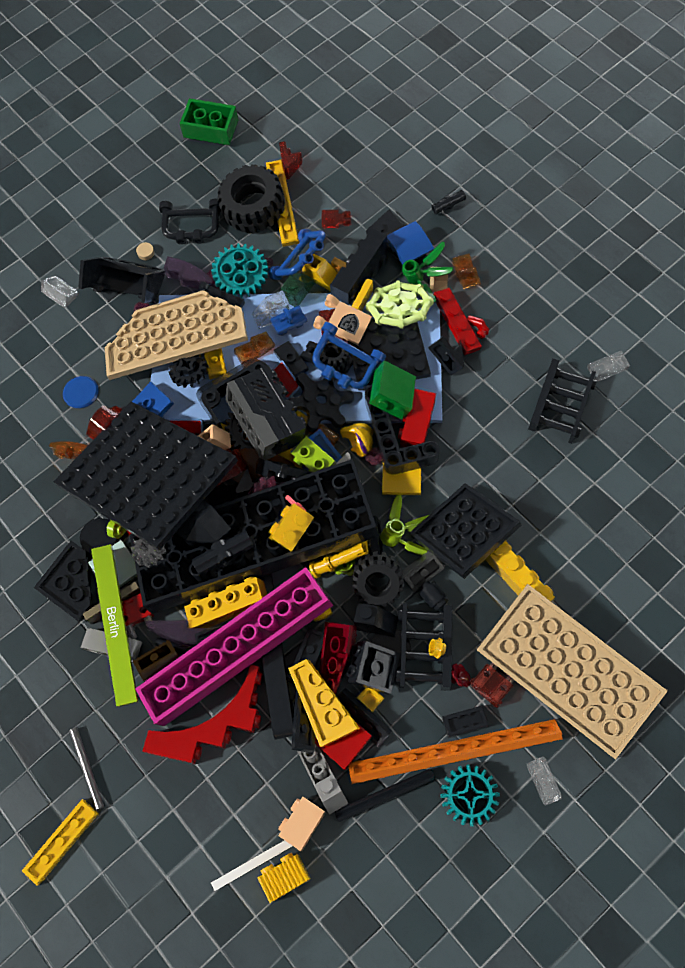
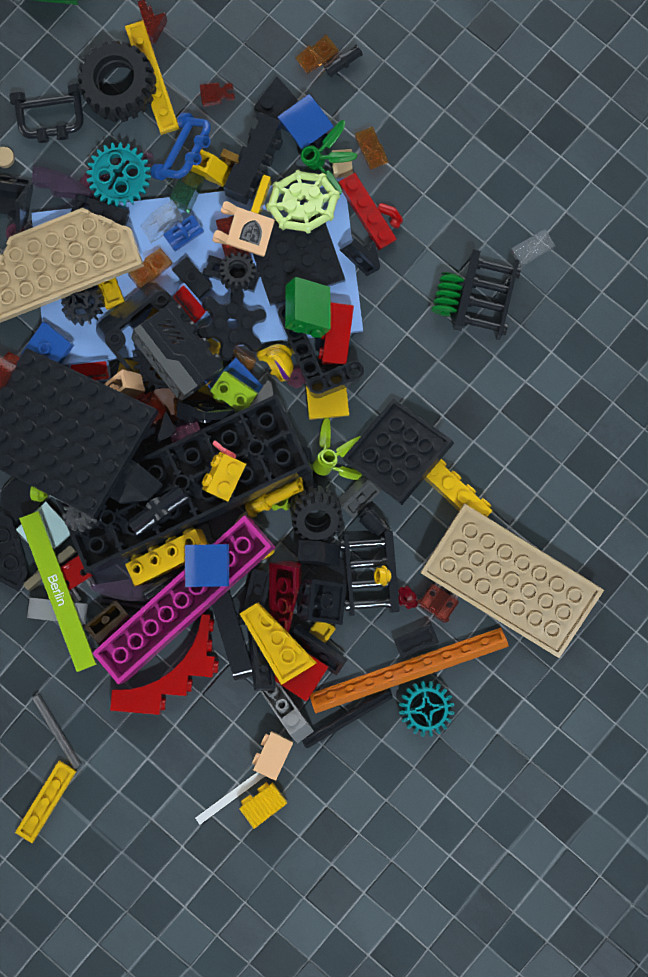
camera: 15 degrees left, 15 degrees up
blue bar [312,322,386,389] -> none
clear slope [527,756,562,805] -> none
none -> blue slope [185,544,229,587]
none -> clear orange slope [295,34,339,74]
none -> green piece [431,272,465,317]

